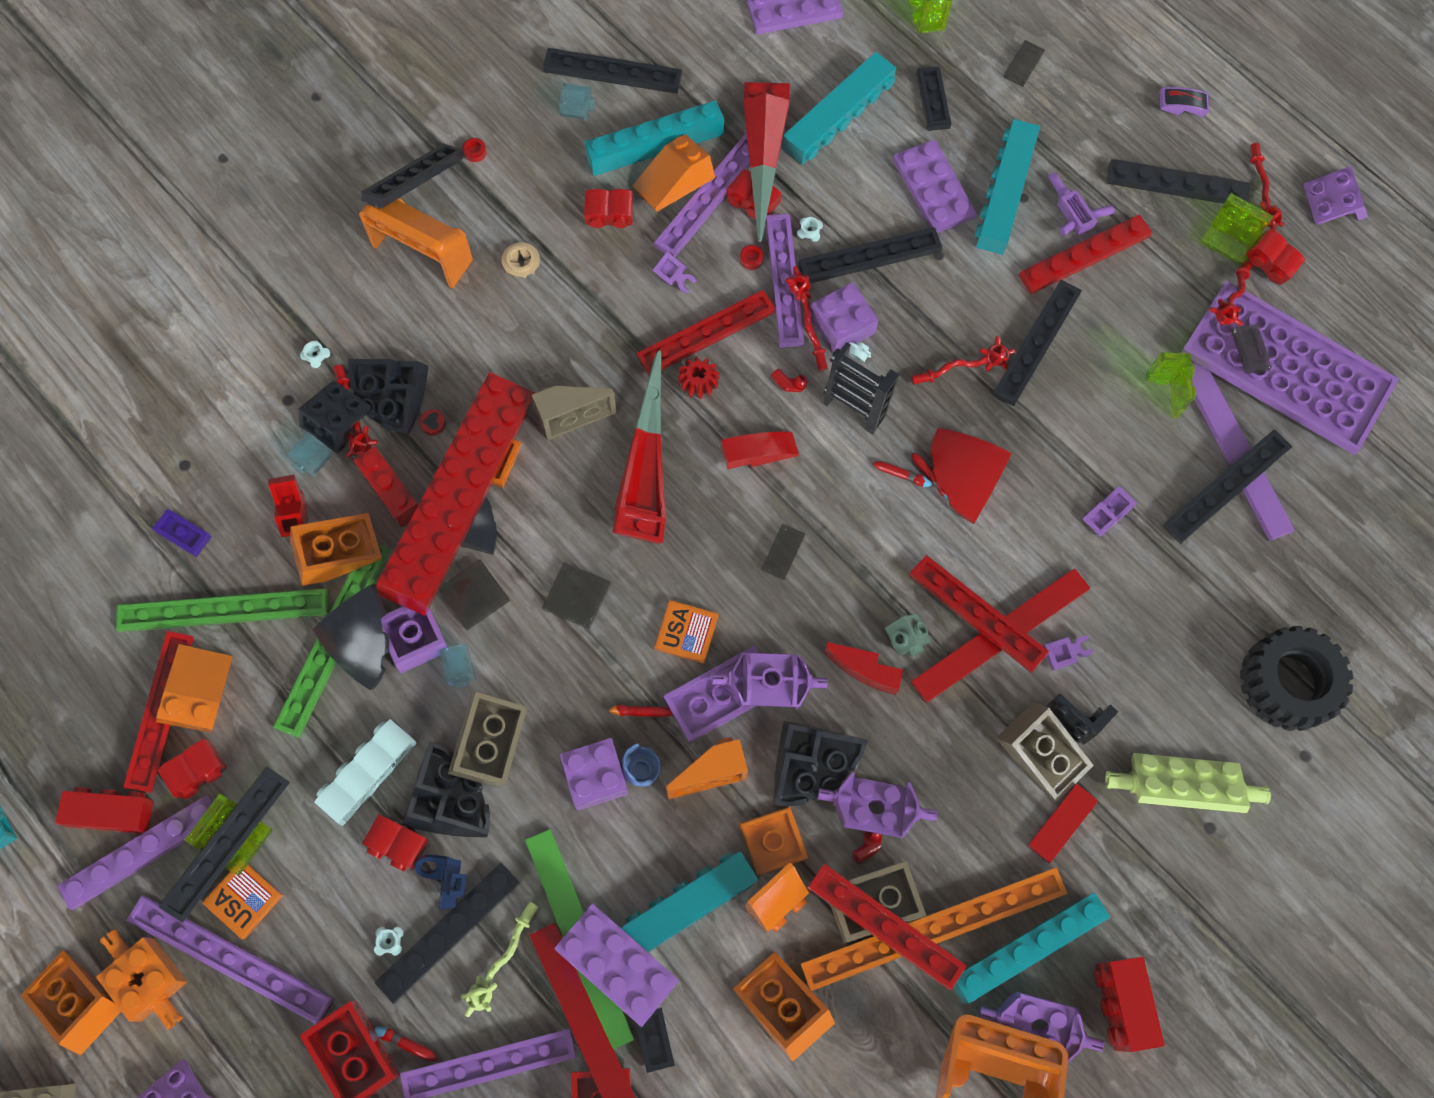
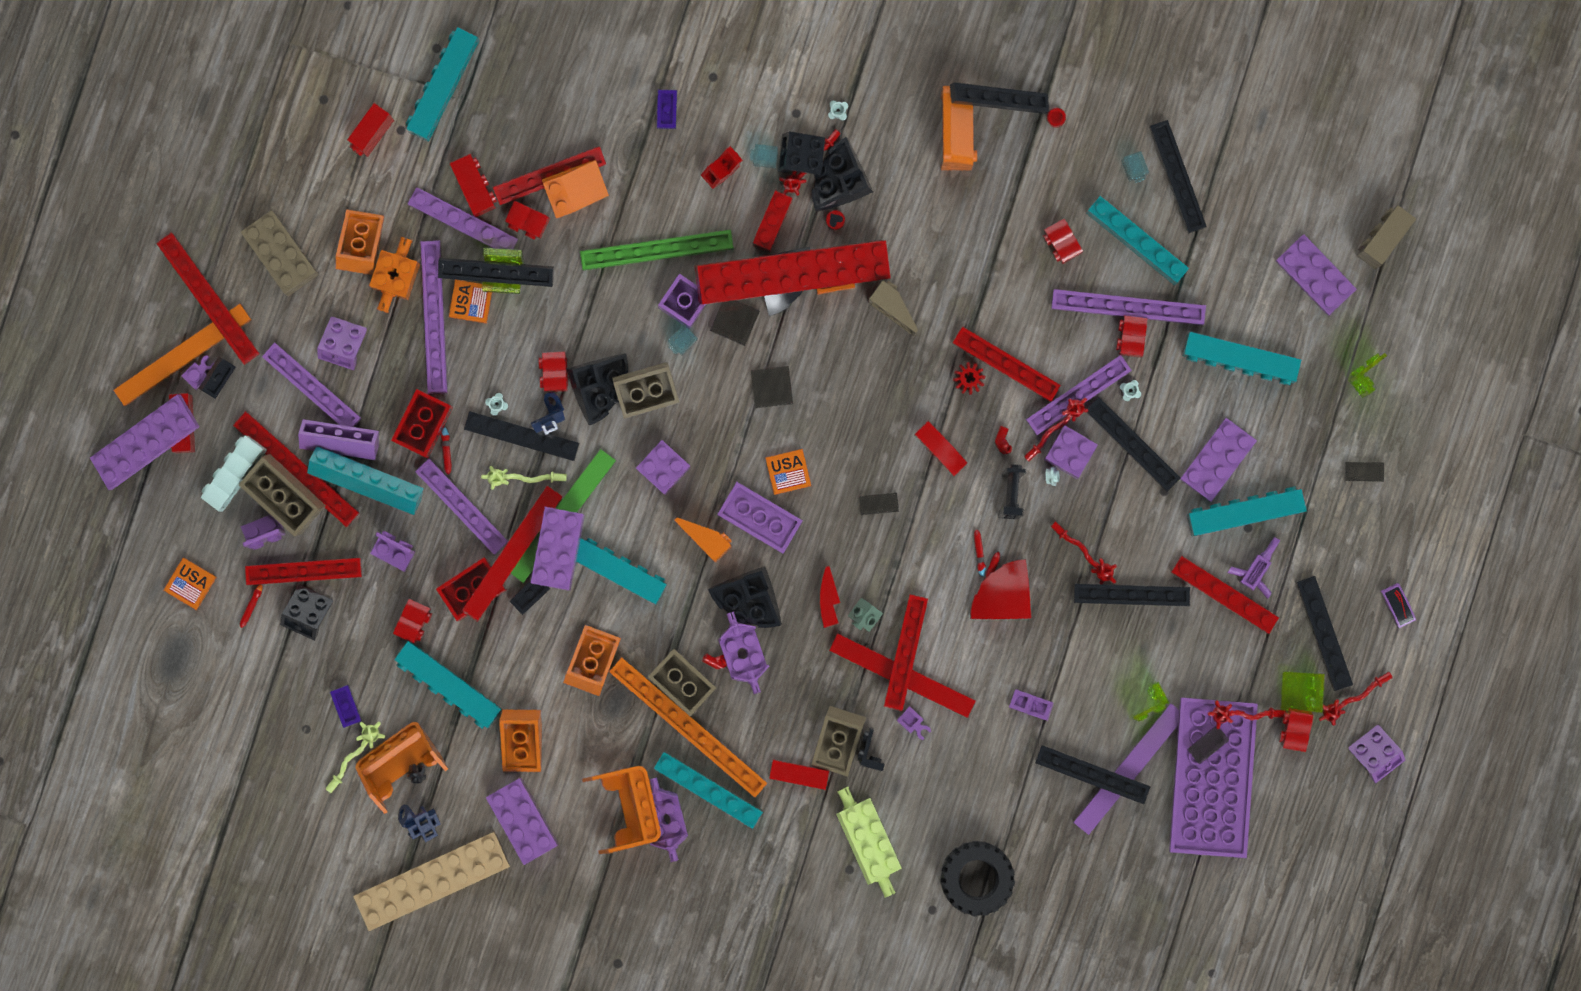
camera: 65 degrees right, 15 degrees up
bright green tile [116,588,329,632] -> none
orange slope [290,513,382,586] -> none
black brick [313,584,389,690] -> none
light aqua brick [314,719,417,826] -> none
tan gear [502,242,540,278] -> none
red piece [609,704,673,717] -> none
red plate [612,350,666,544] -> none
medium blue hair [621,744,662,787] -> none
orange slope [632,134,715,212] -> none
medium lavender plate [653,251,697,293] -> none
medium lavender plate [711,653,828,709] -> none
orange tile [739,807,808,877] -> none
red tile [740,245,764,270] -> none
red plate [743,82,790,242] -> none
orange slope [745,862,809,933] -> none
red plate [808,864,967,991] -> none
black tile [916,66,952,131] -> none
red brick [1093,956,1165,1052] -> none

